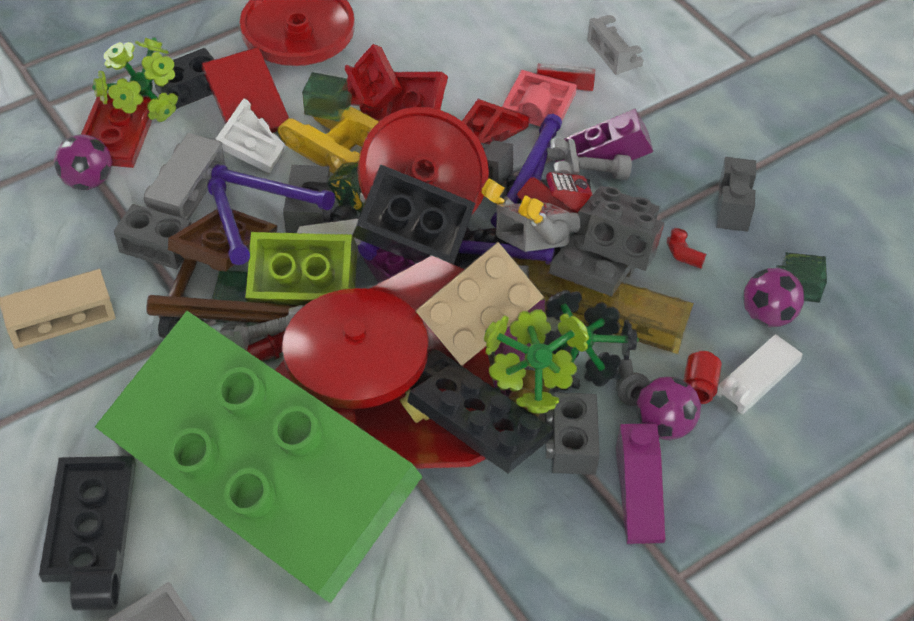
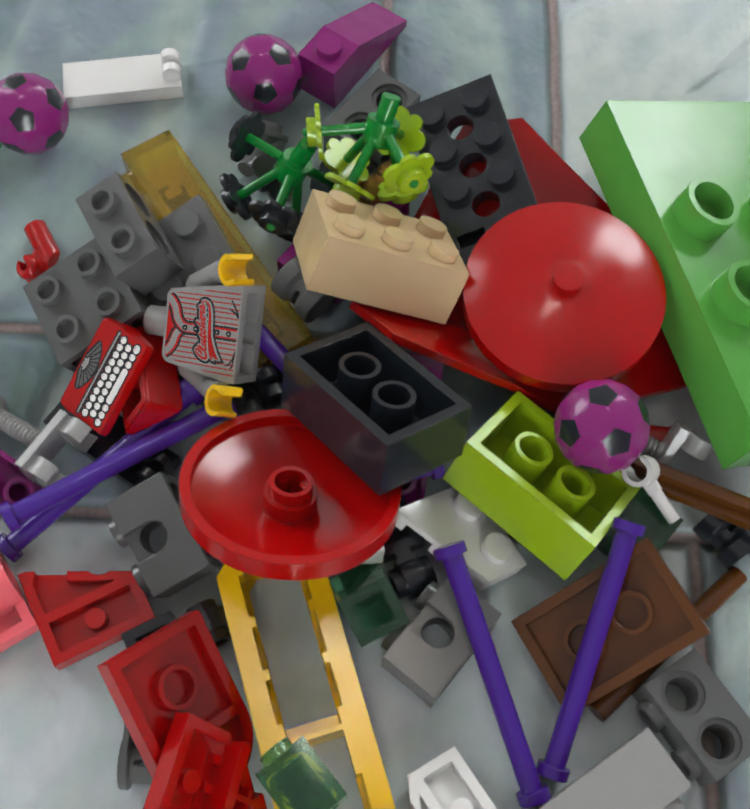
camera: 145 degrees left, 15 degrees up
red brick [683,351,722,404] -> none
none -> magenta piece [553,379,650,474]
none -> white hand [621,455,680,524]

